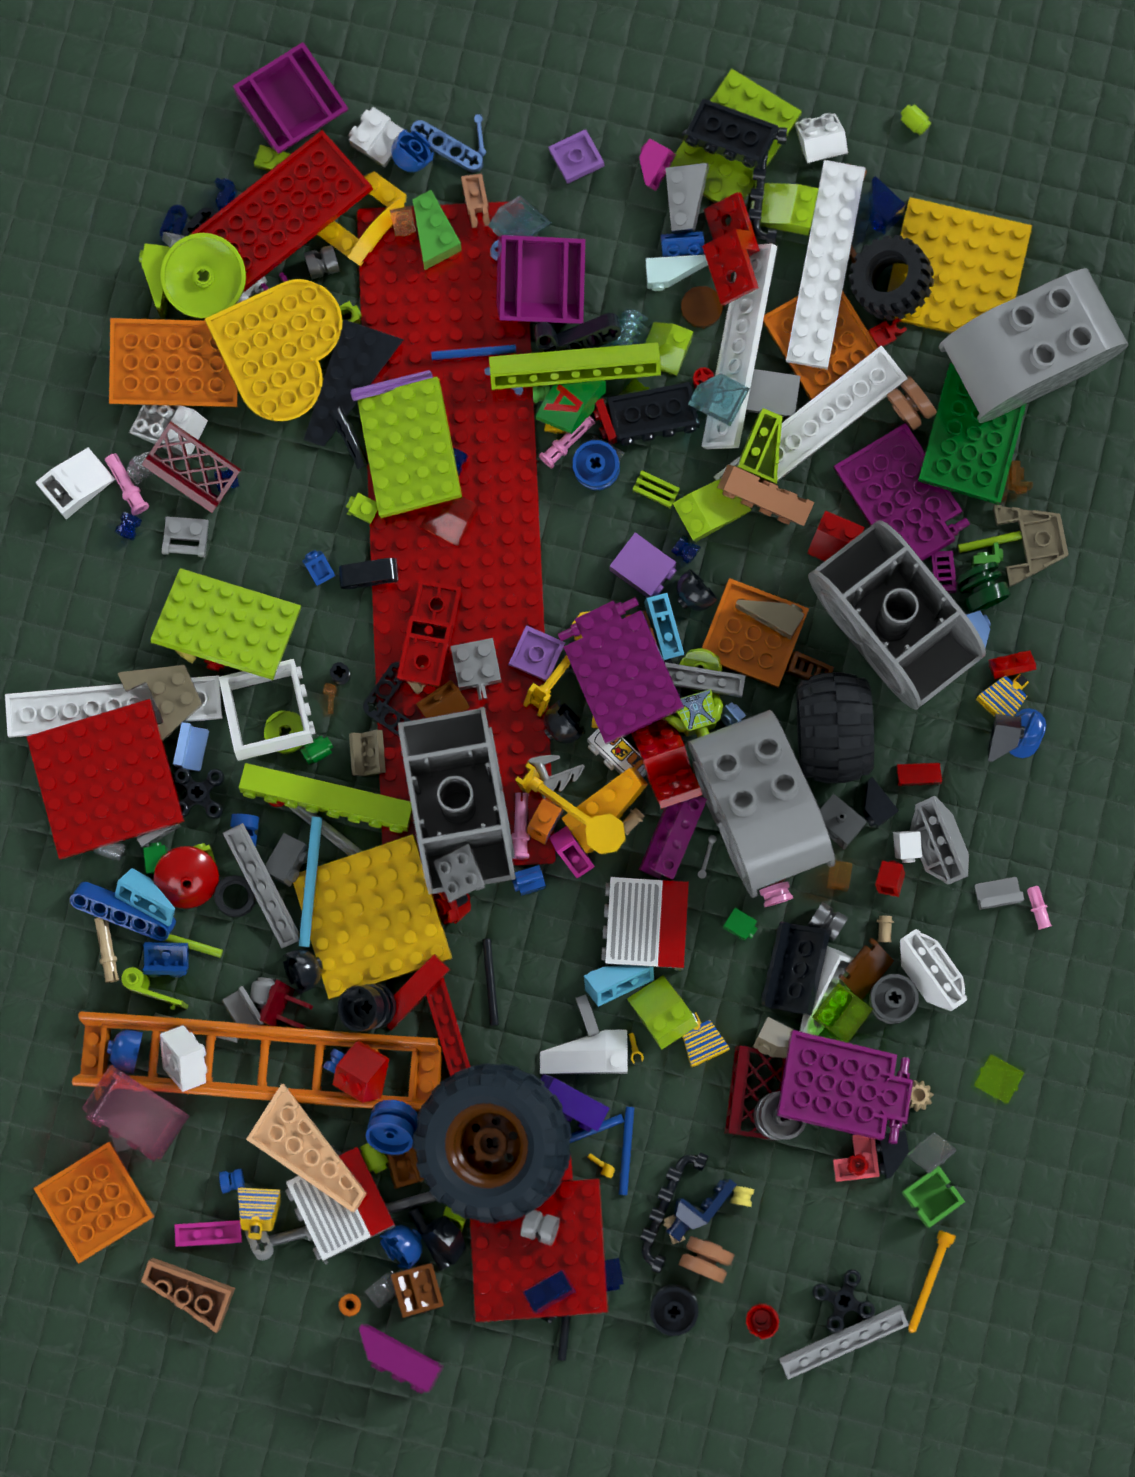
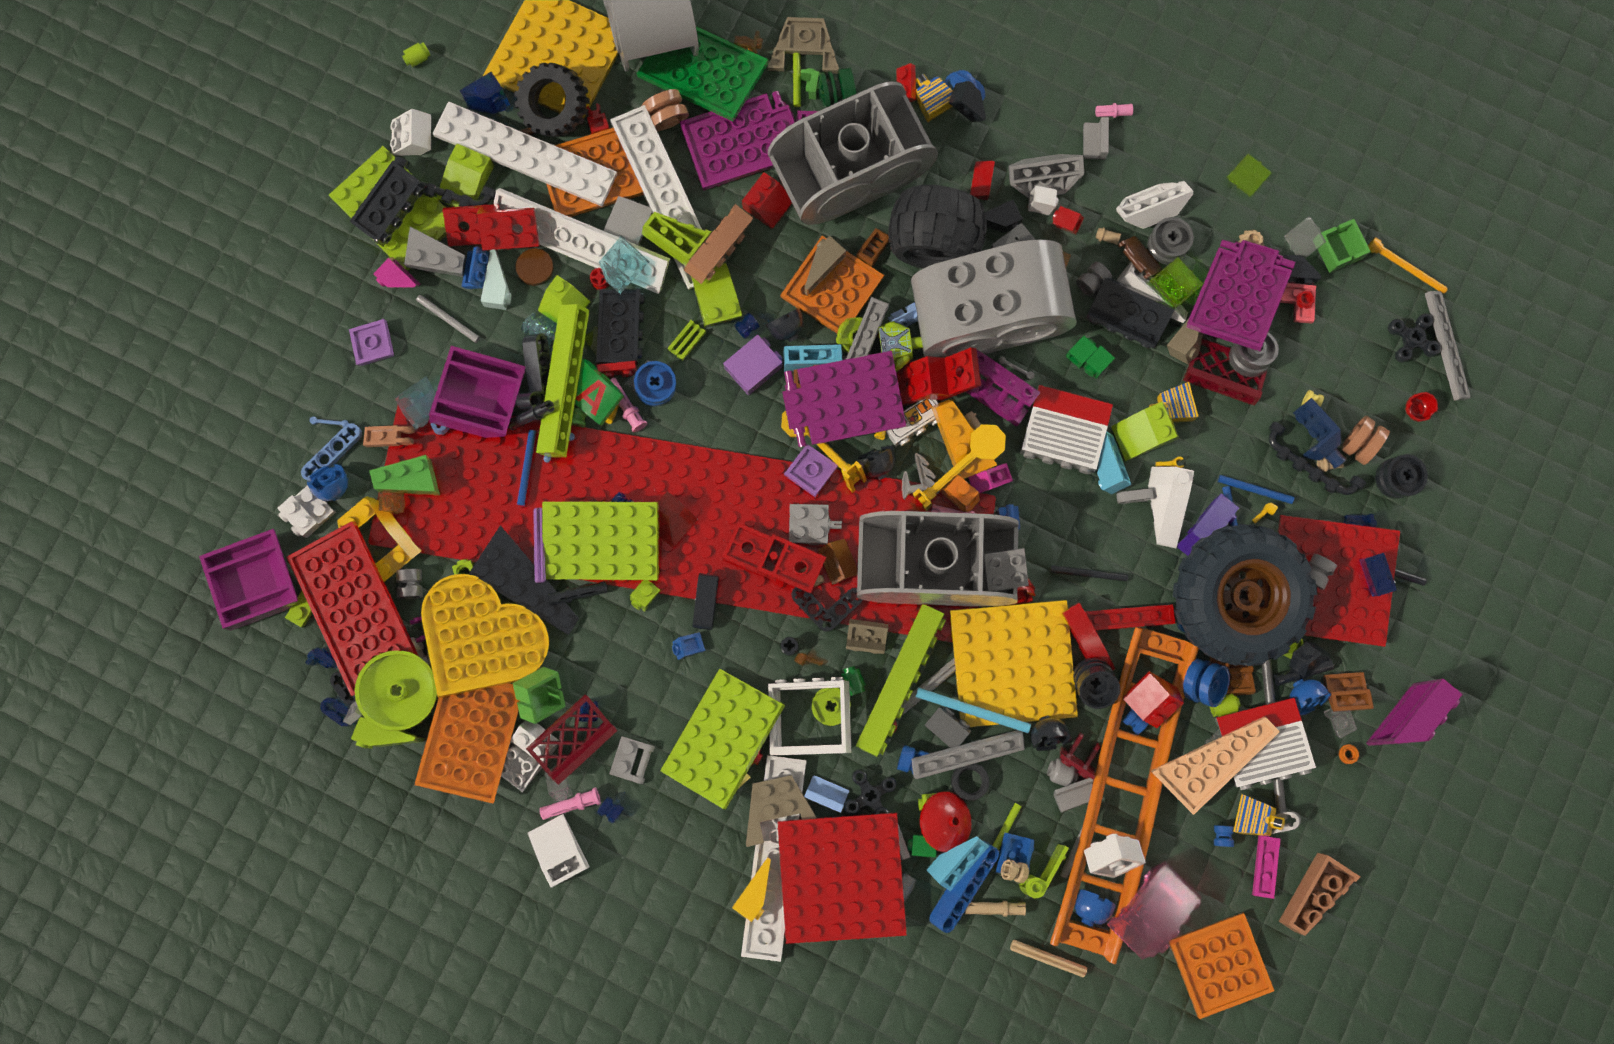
camera: 80 degrees left, 0 degrees up
none -> light grey bar [416,295,480,343]
none -> black pin [508,400,555,431]
none -> bright green piece [512,667,566,724]
none -> yellow slope [732,857,771,922]
none -> tan wheel [1001,860,1029,883]
none -> tan axle [1010,940,1087,977]
none -> green brick [1083,346,1115,379]

